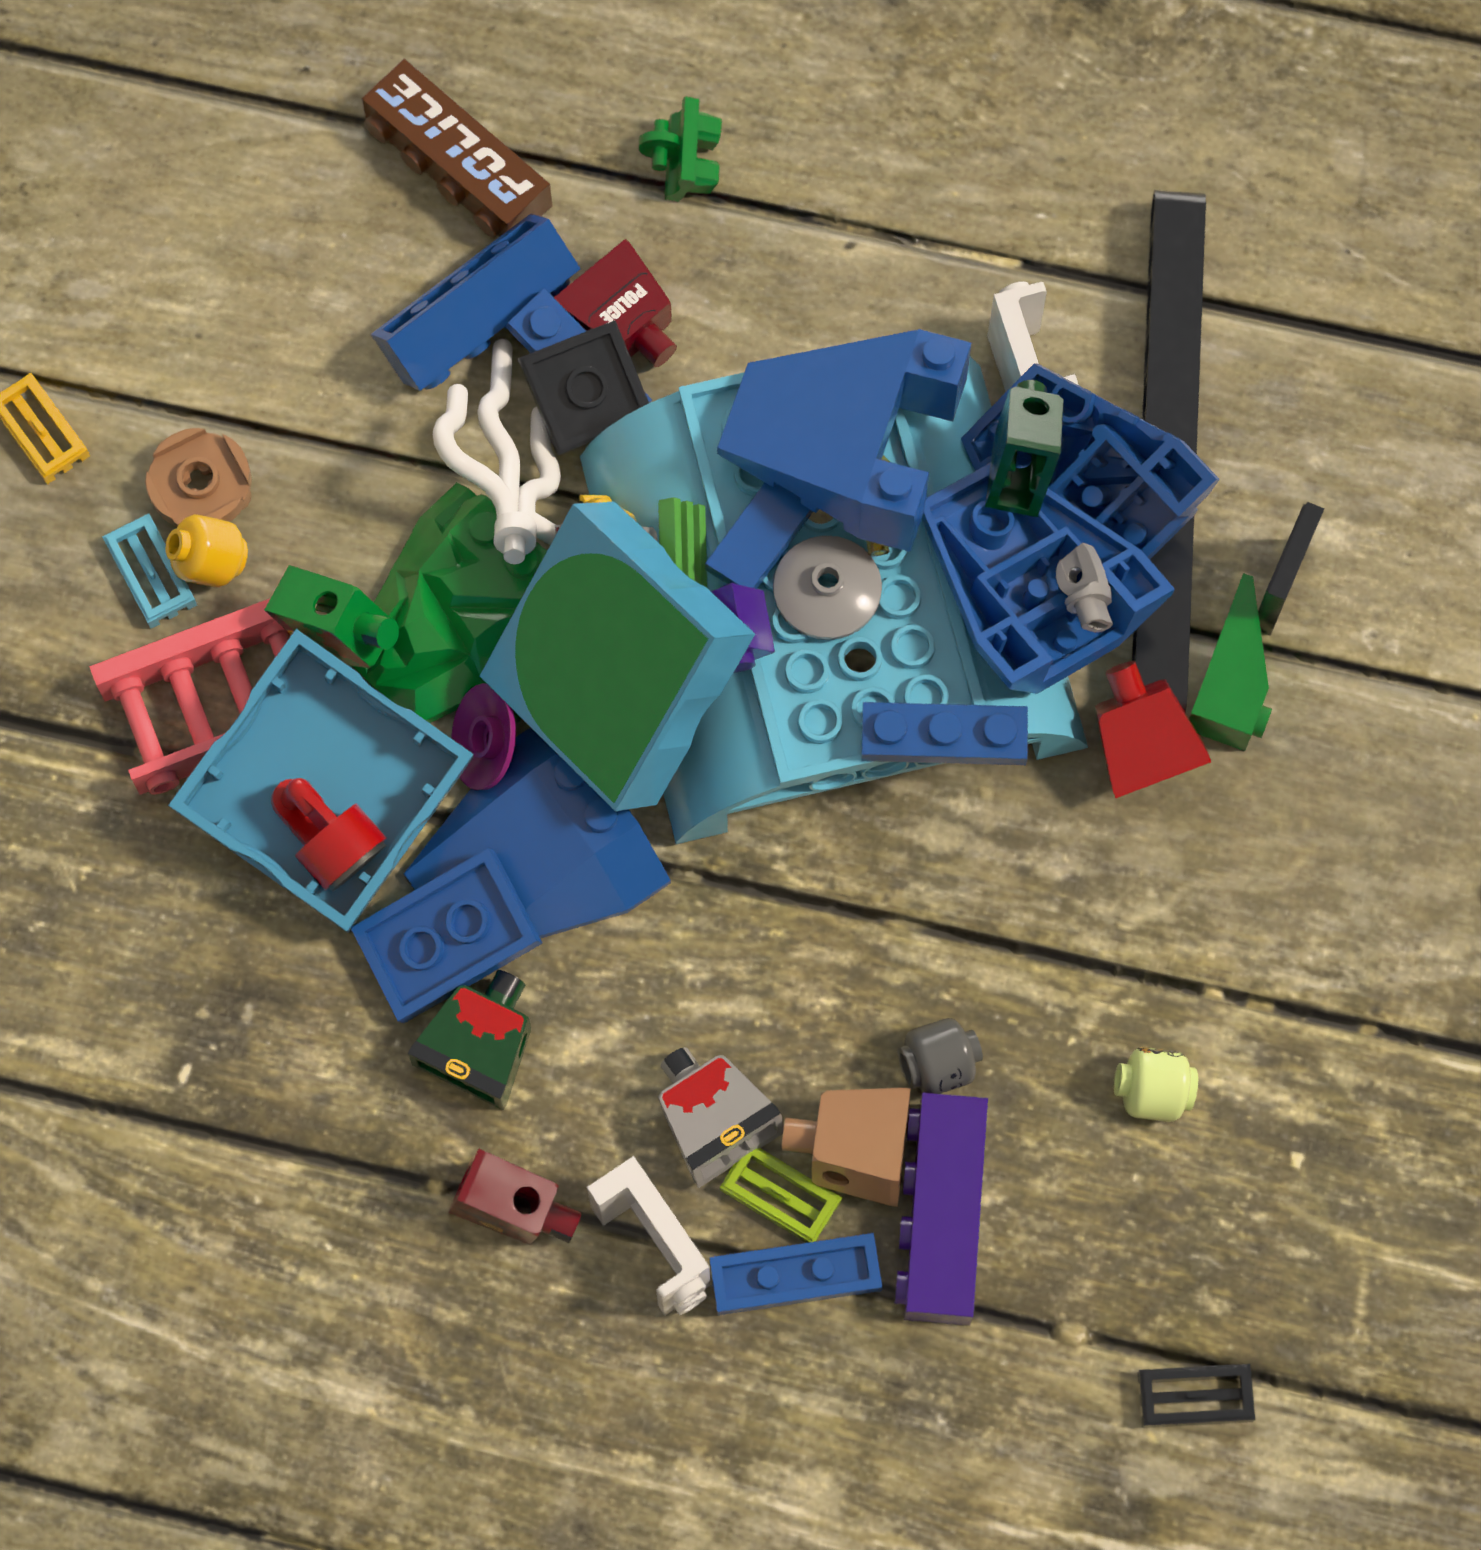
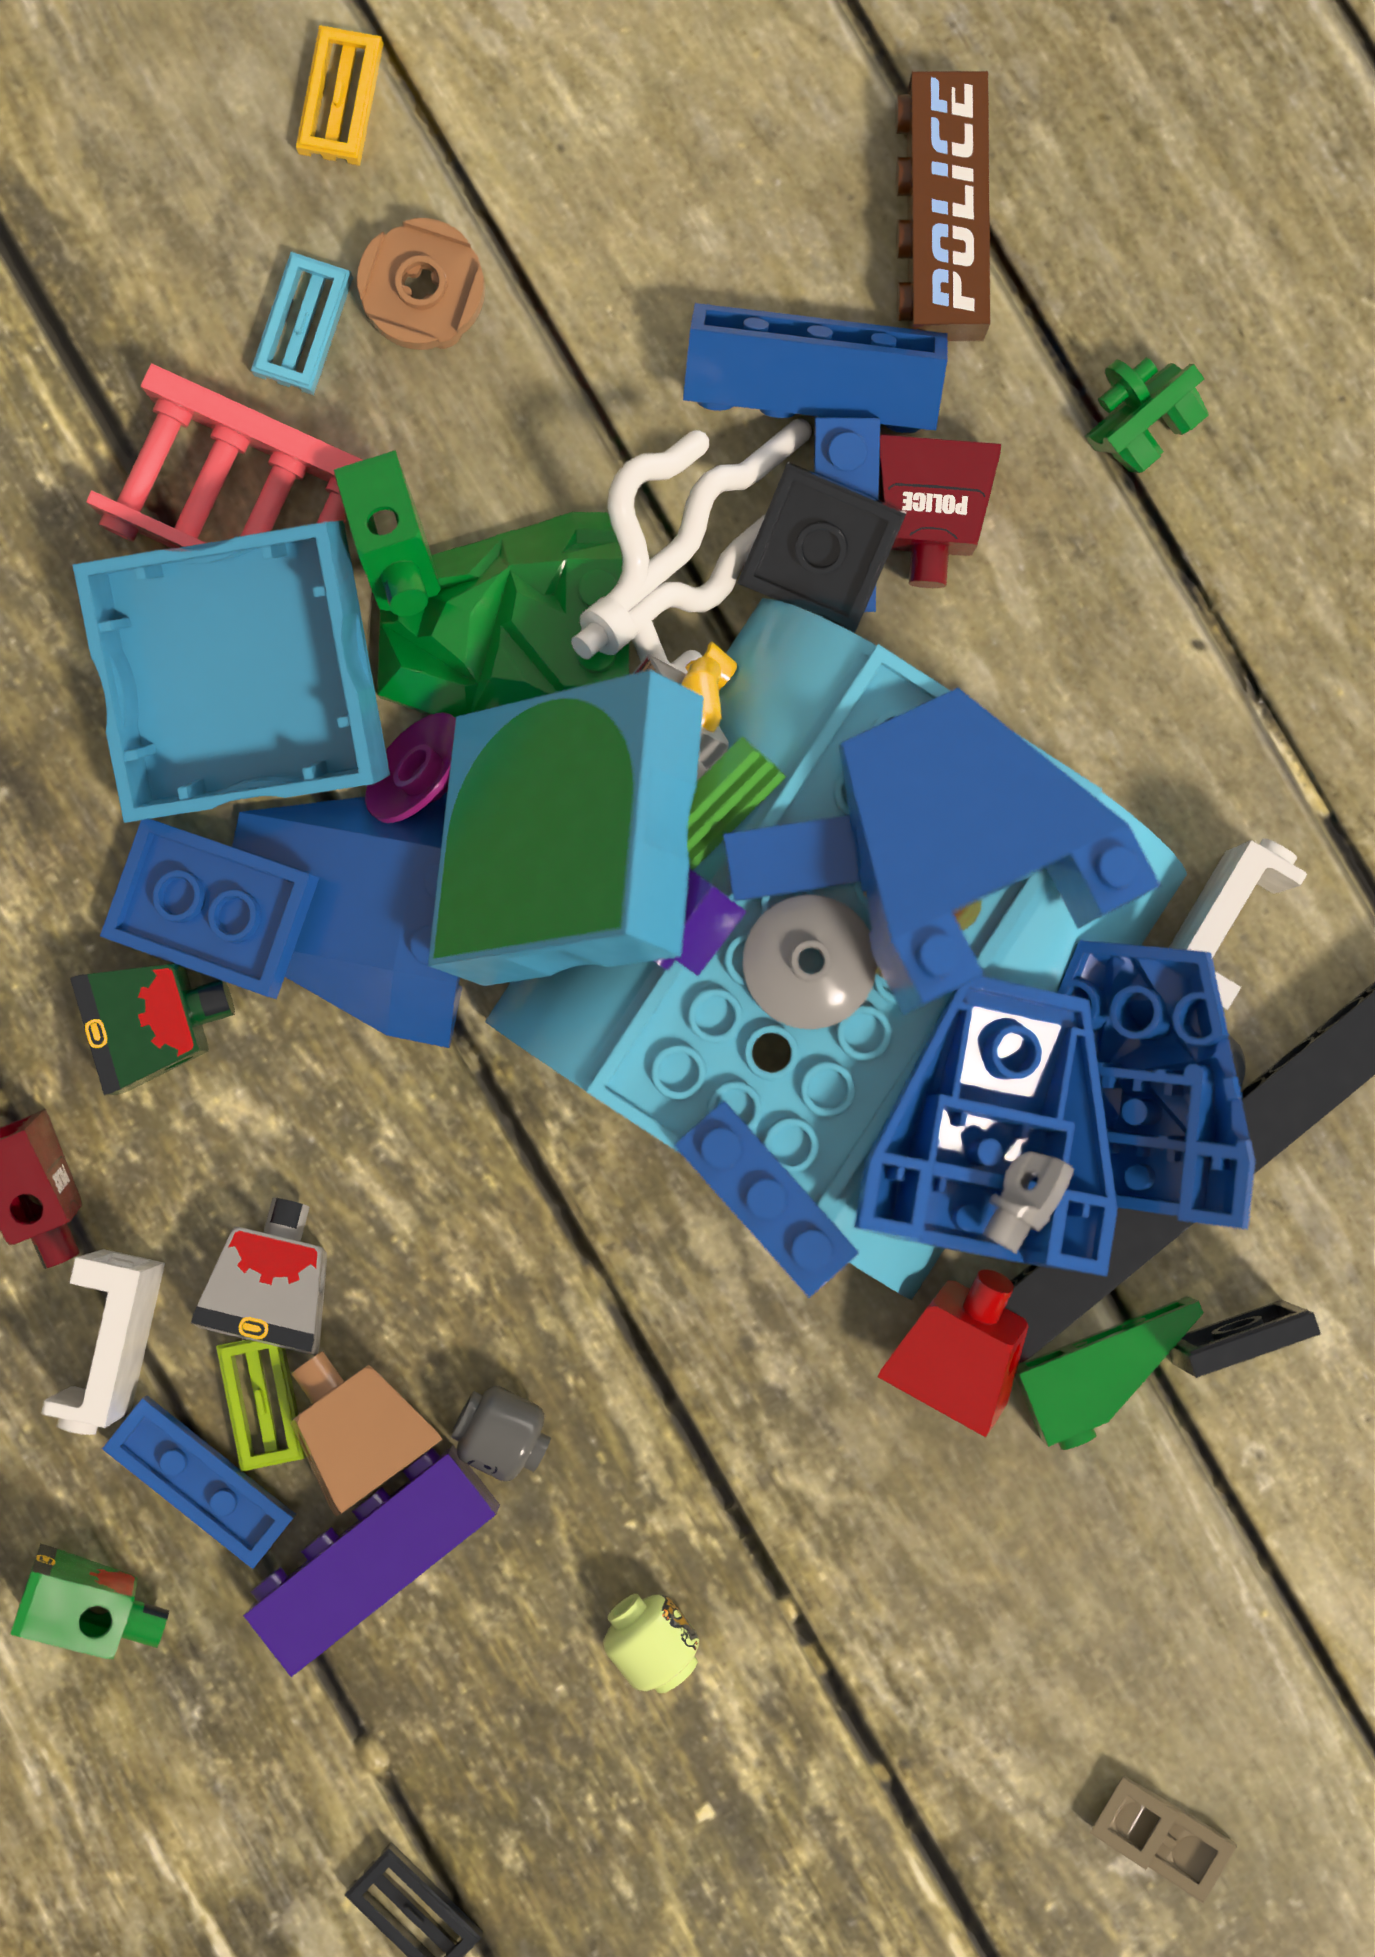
camera: 45 degrees right, 15 degrees up
yellow head [165,514,248,587] -> none
red piece [271,778,387,892] -> none
dark green torso [985,380,1063,517] -> none
none -> torso [10,1544,170,1659]

